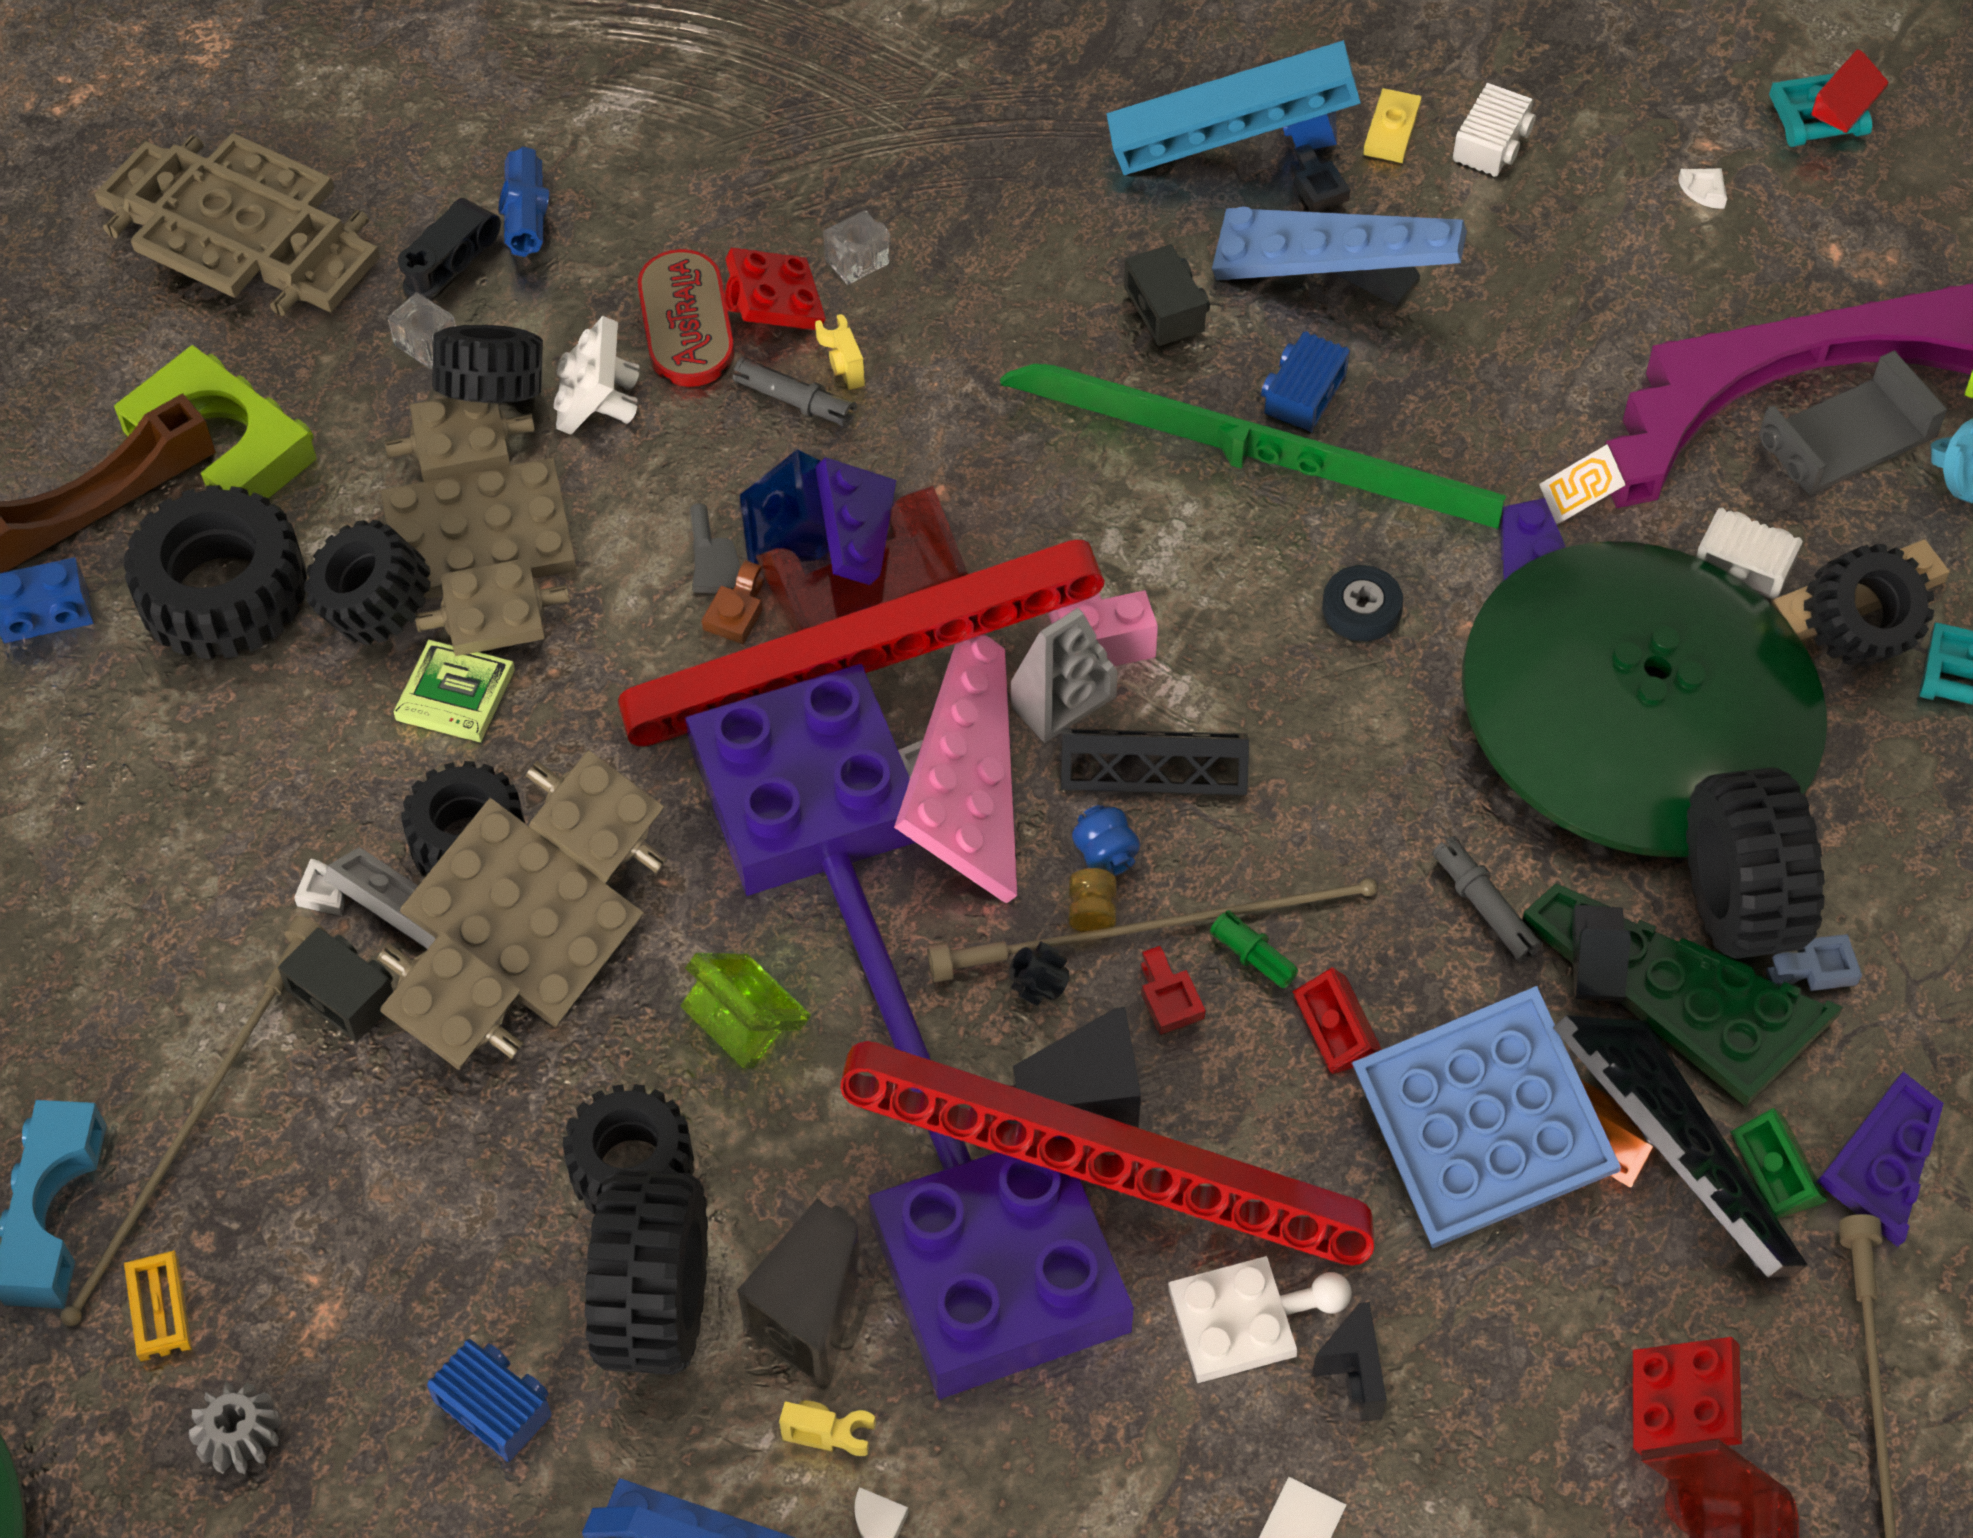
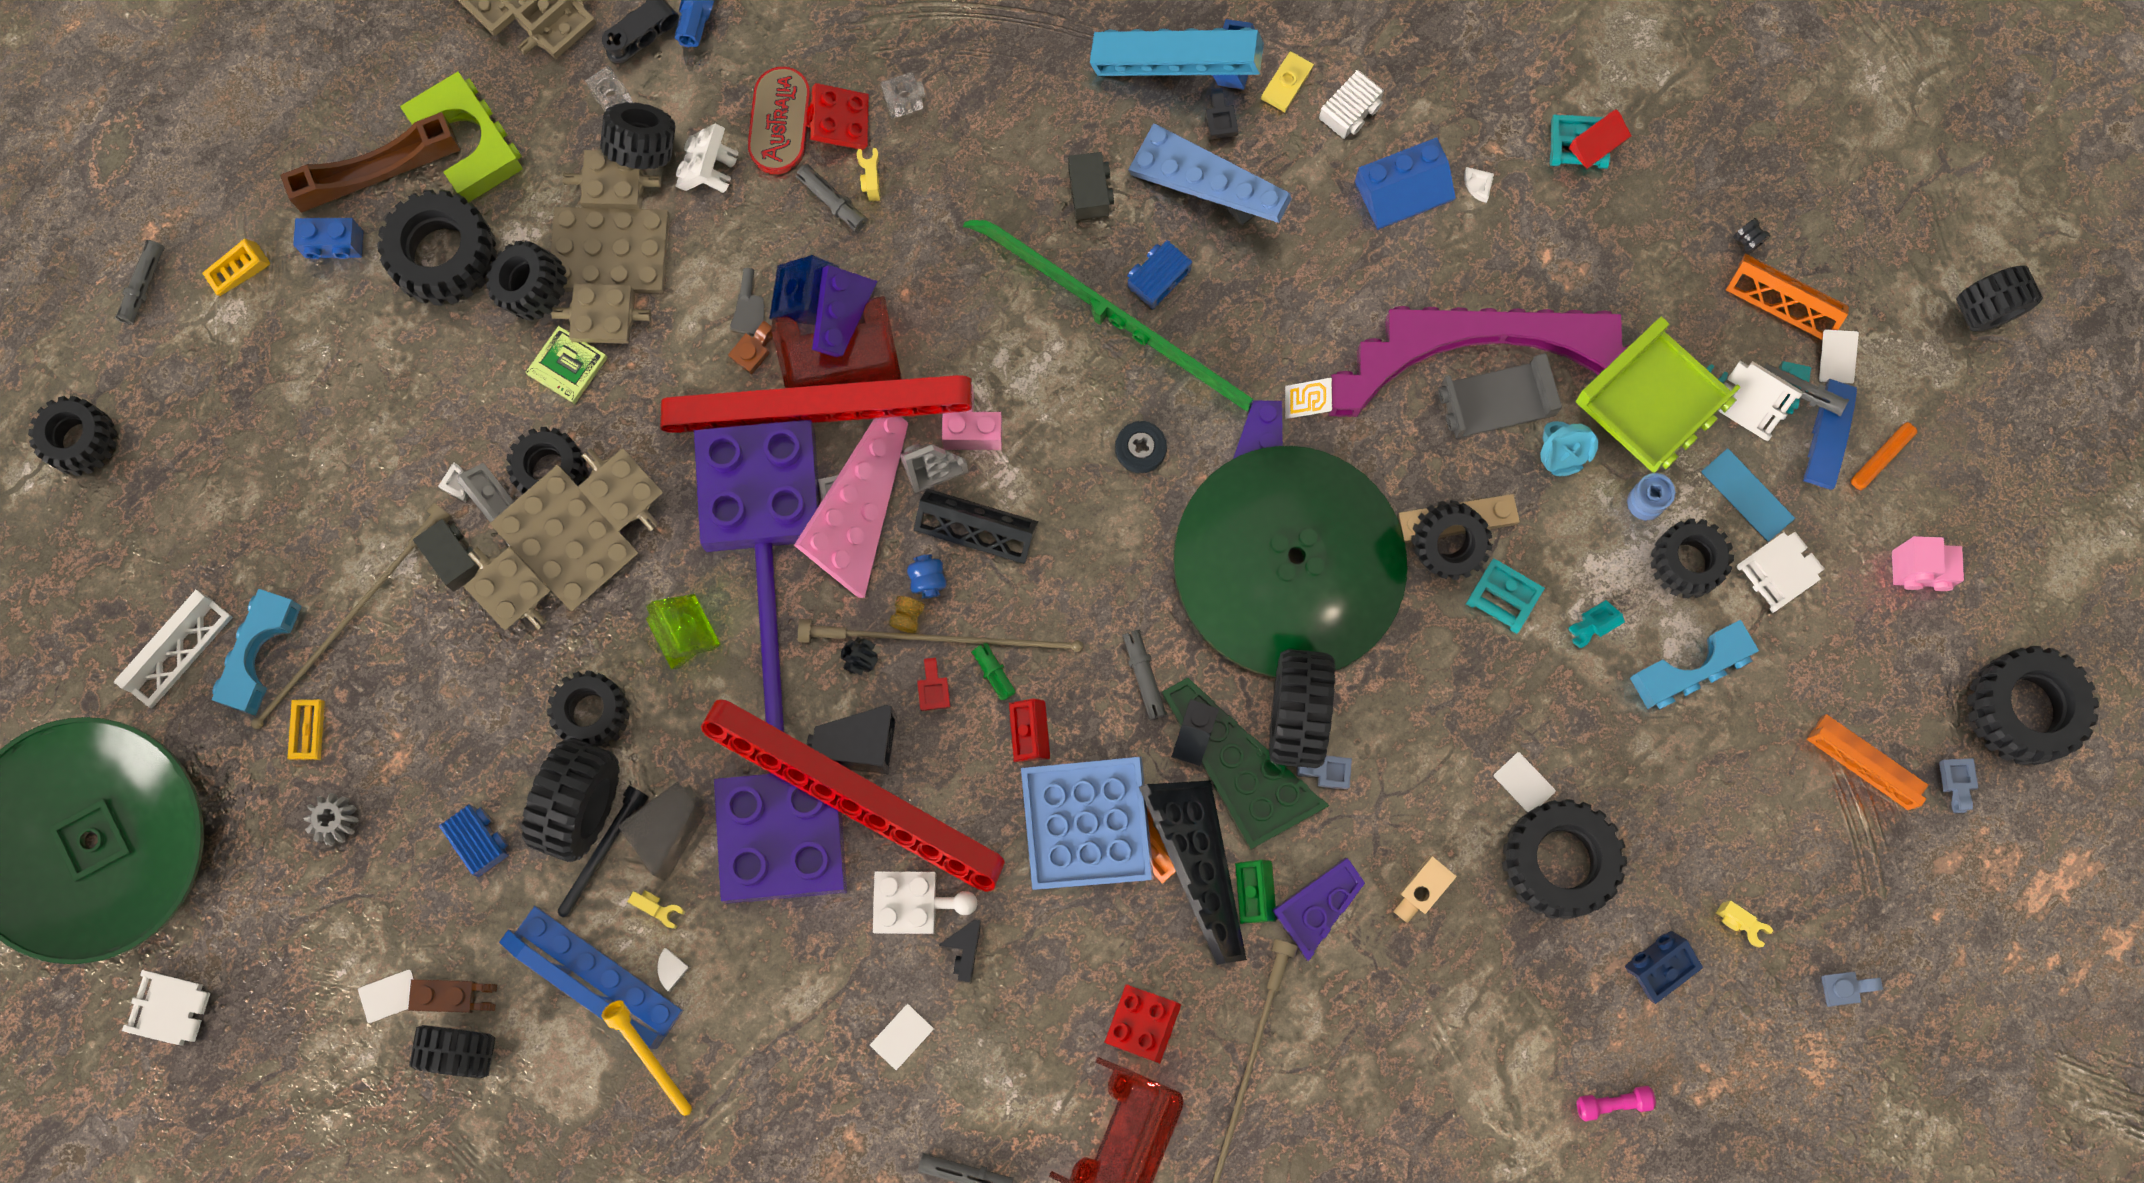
camera: 15 degrees right, 20 degrees up
white brick [1696,508,1803,599] -> none
none -> black piece [558,785,650,917]
none -> blue slope [1355,137,1456,230]

